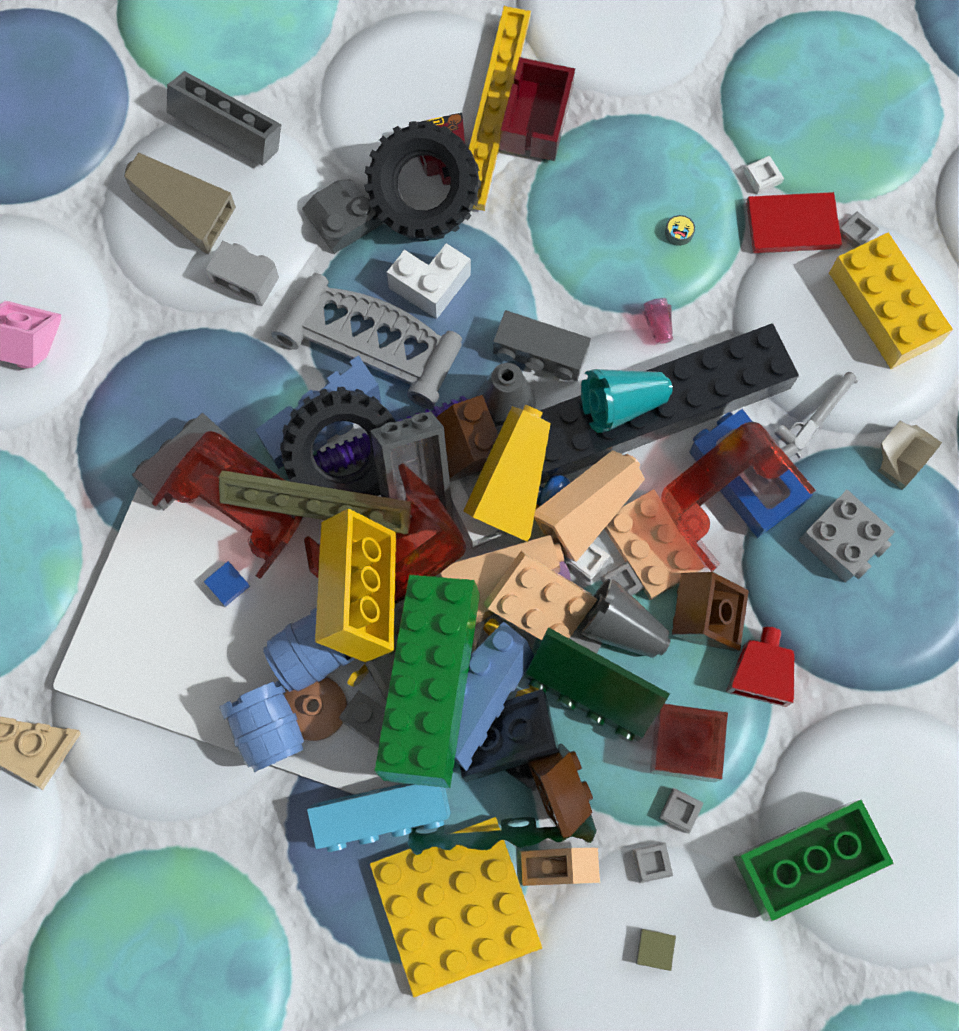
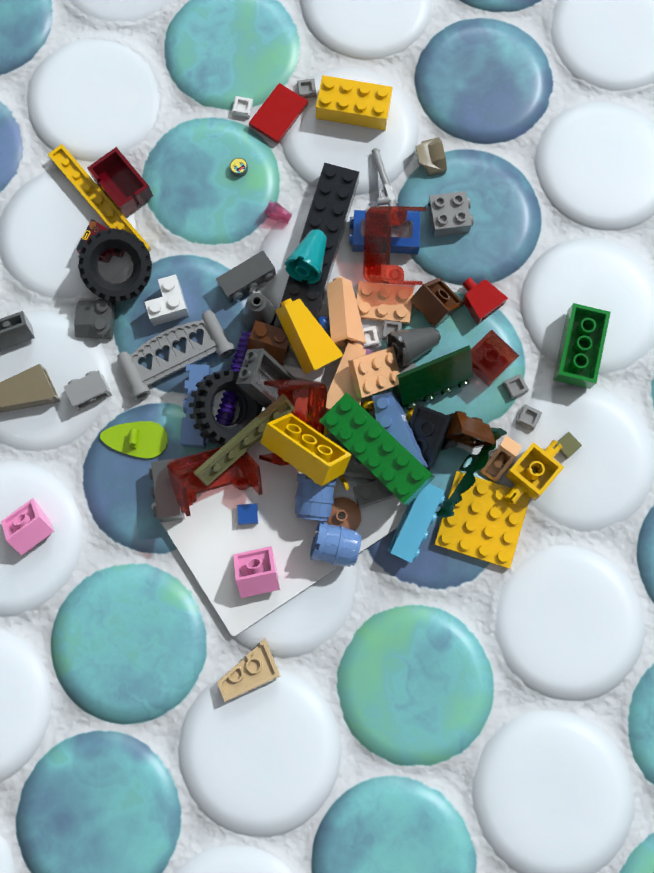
camera: 50 degrees left, 5 degrees up
none -> lime shield [100,421,168,459]
none -> bright pink slope [233,546,280,598]
none -> yellow brick [505,440,564,505]

